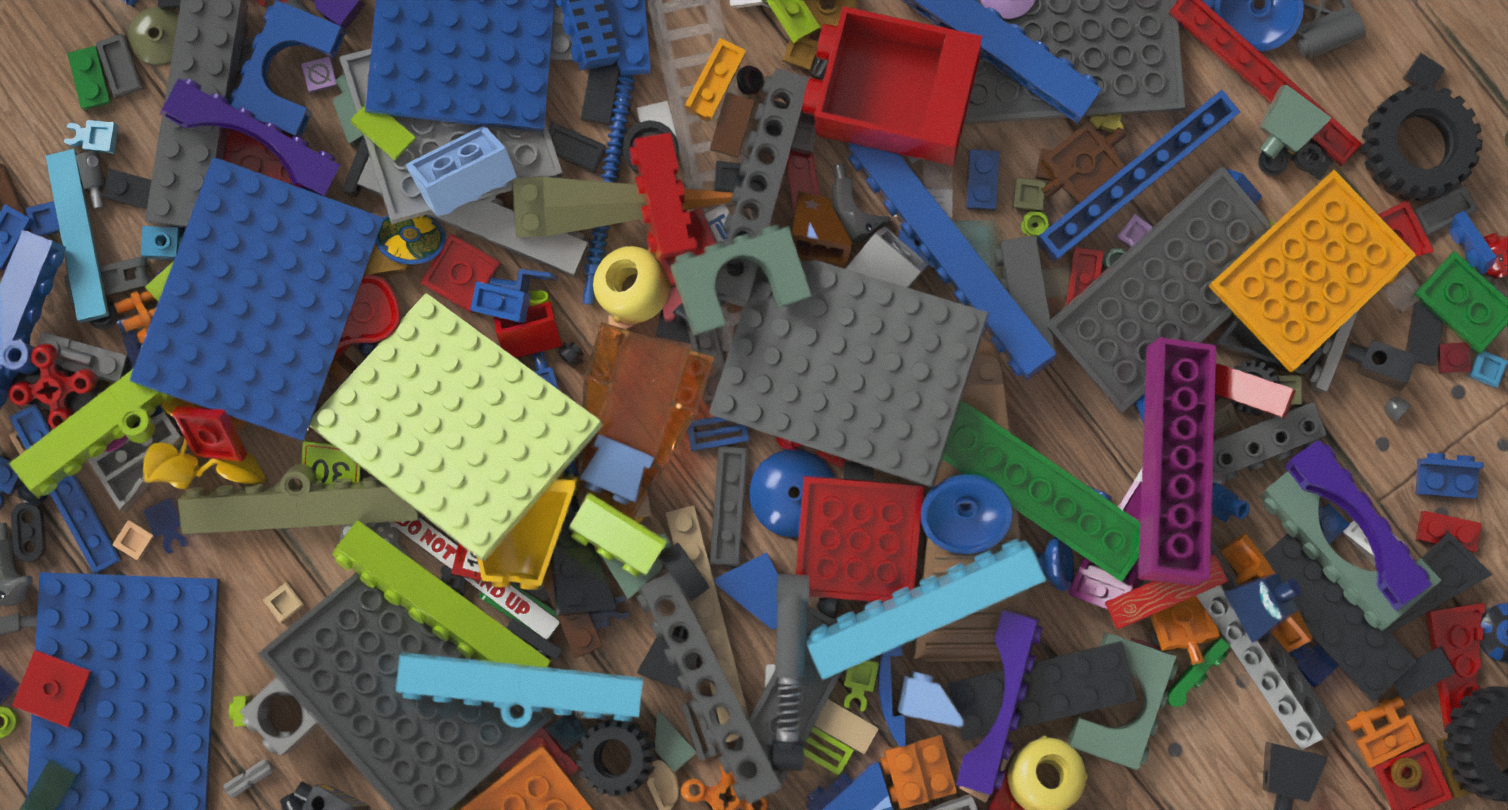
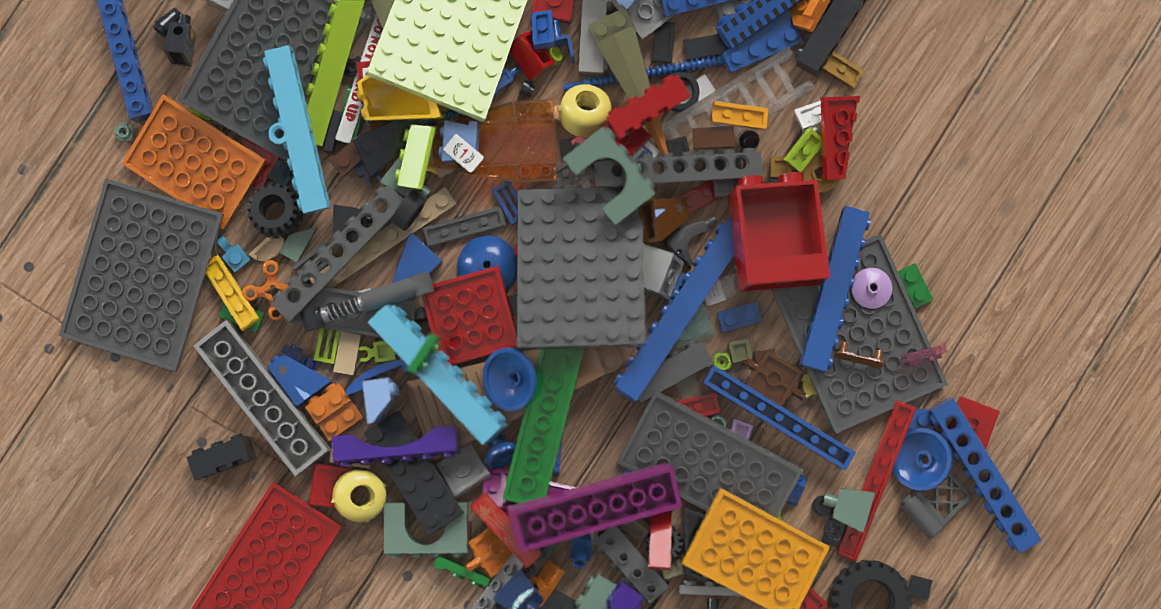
camera: 75 degrees right, 0 degrees up
none -> green plate [407,333,442,374]
none -> light grey plate [436,442,491,498]
none -> white sticker [443,134,484,172]
none -> dark orange piece [834,341,885,368]

